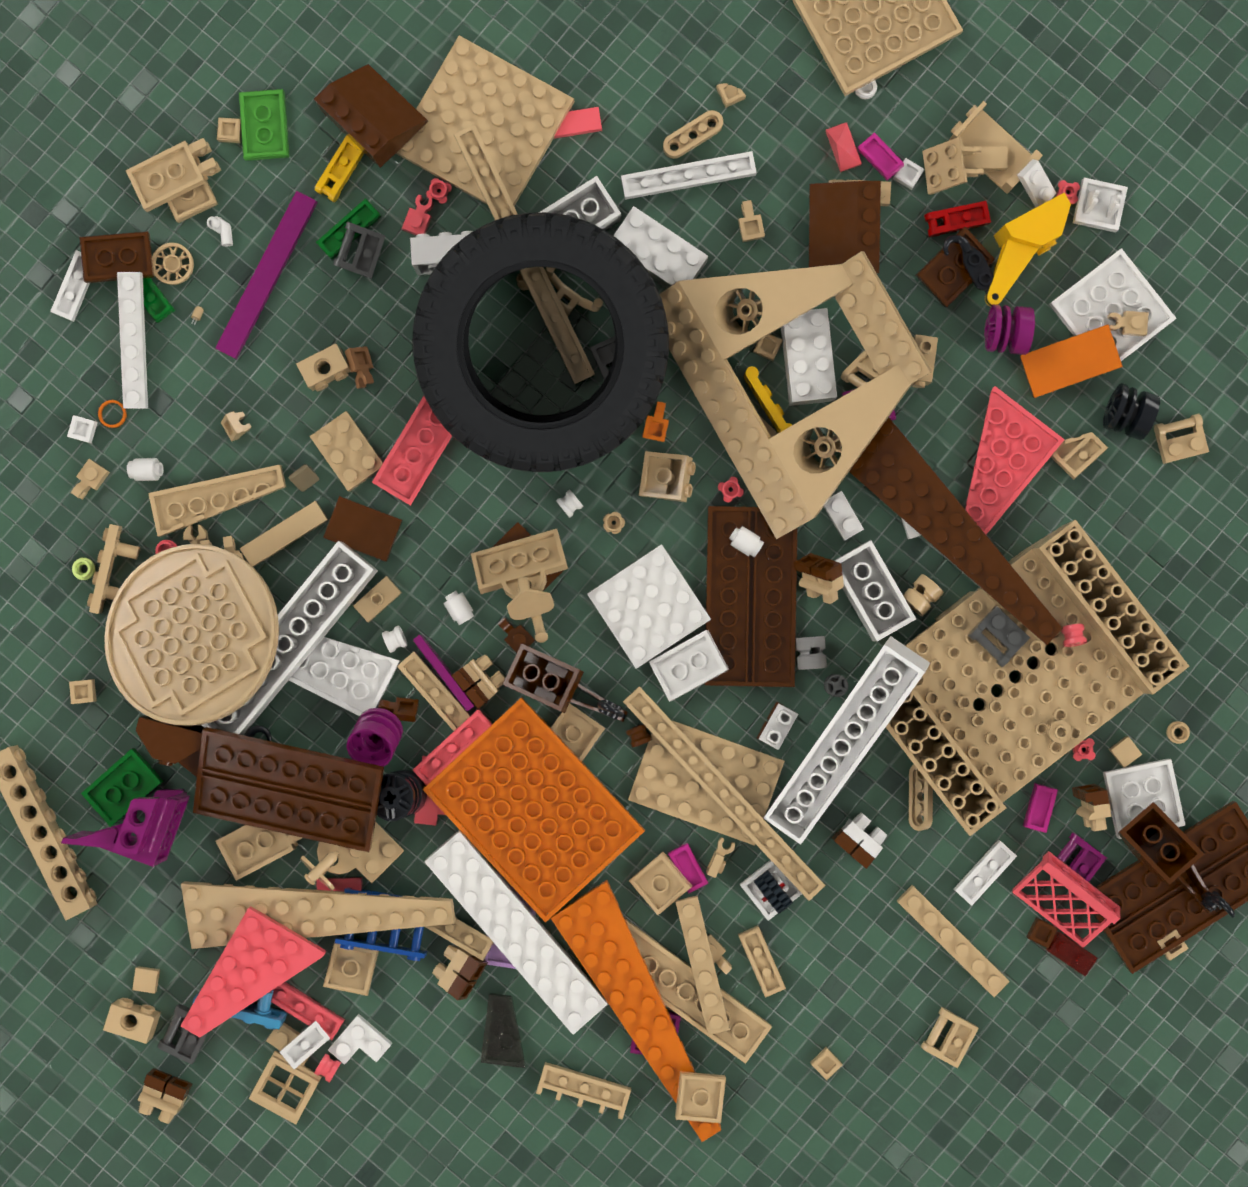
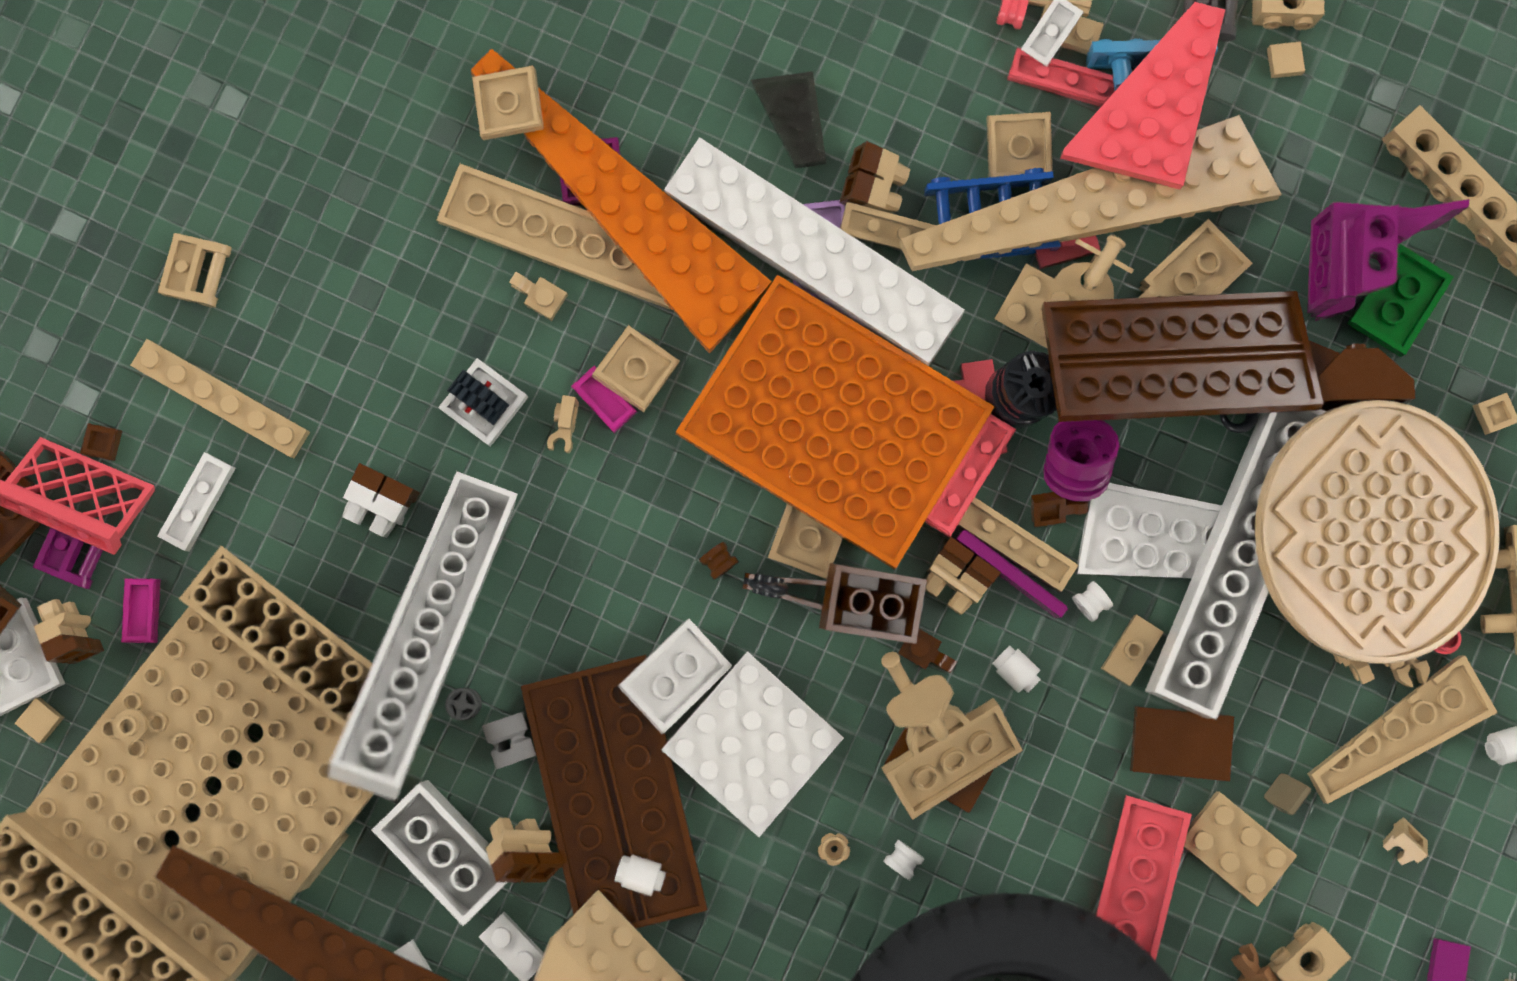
camera: 170 degrees right, 5 degrees down
tan tile [240,501,328,567] -> none
white plate [328,1014,392,1065] -> none
tan hinge [536,1062,631,1119] -> none
tan plate [623,686,826,901] -> none
tan plate [628,720,784,846] -> none
tan plate [639,451,696,502] -> none
tan plate [676,896,730,1035] -> none
coral plate [718,477,744,503] -> none
tan tile [738,925,786,998] -> none
white hips [756,701,798,750] -> none
tan tile [810,1047,843,1080] -> none
tan wheel [903,574,944,617] -> none
tan plate [909,764,933,831] -> none
dark grey plate [968,606,1030,667] -> none
clear red plate [1046,931,1098,977] -> none
coral wheel [1061,624,1087,647] -> none
coral plate [1073,738,1096,761] -> none

